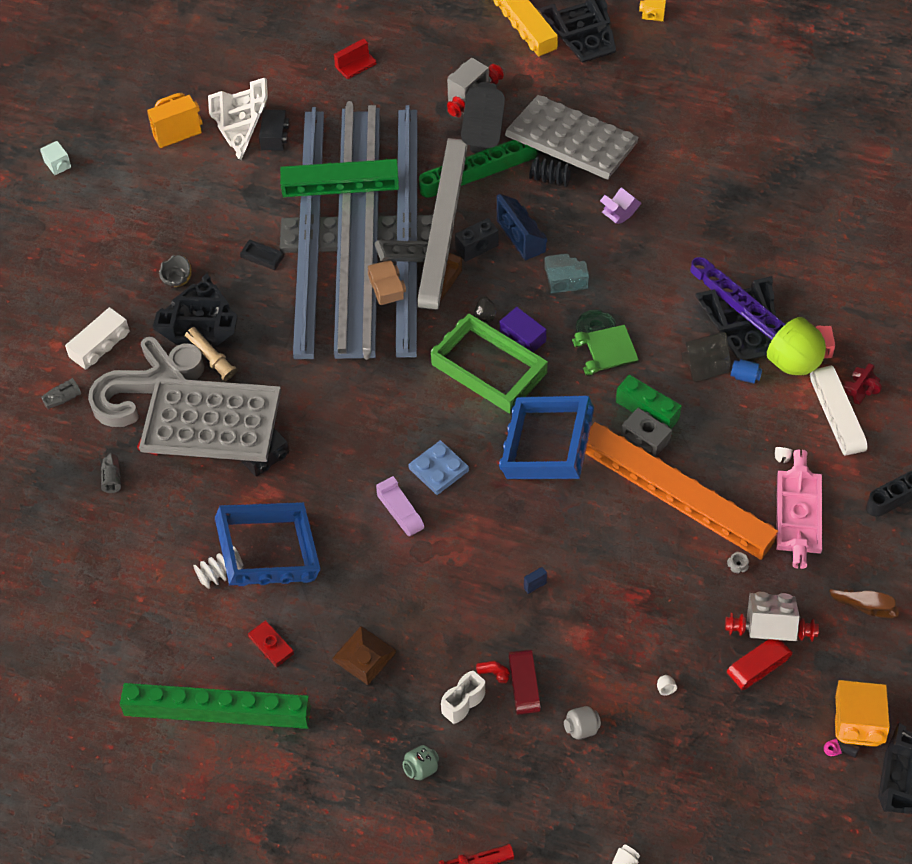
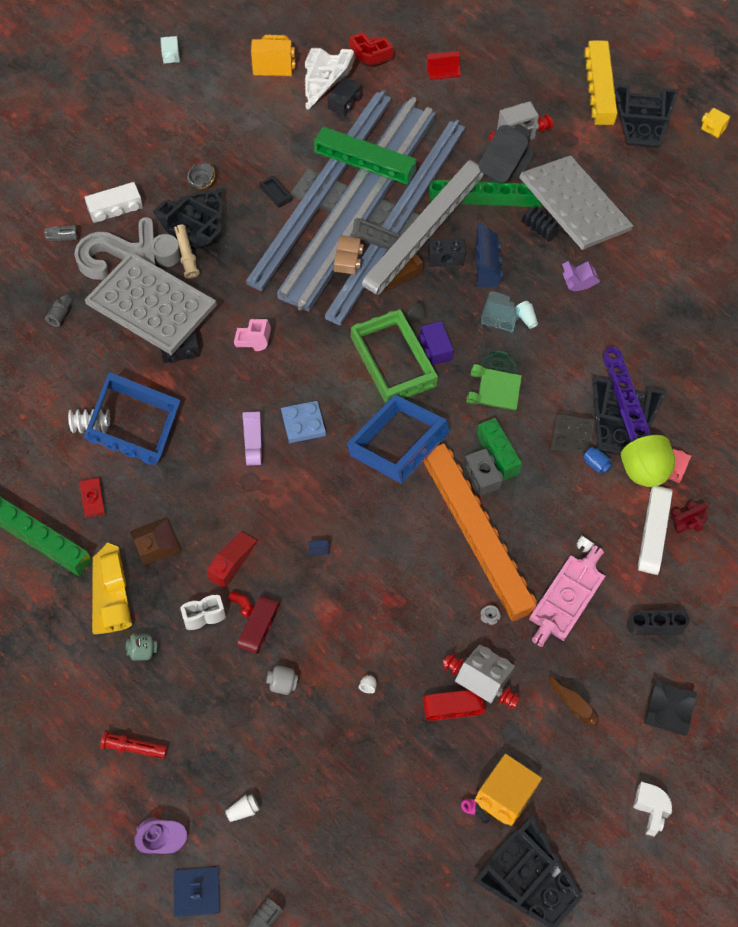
camera: 25 degrees right, 5 degrees up
none -> yellow panel [92,542,132,634]
none -> red slope [207,532,258,589]
none -> bright pink brick [234,319,271,351]
none -> red brick [349,32,393,66]
none -> light aqua cone [516,301,538,329]

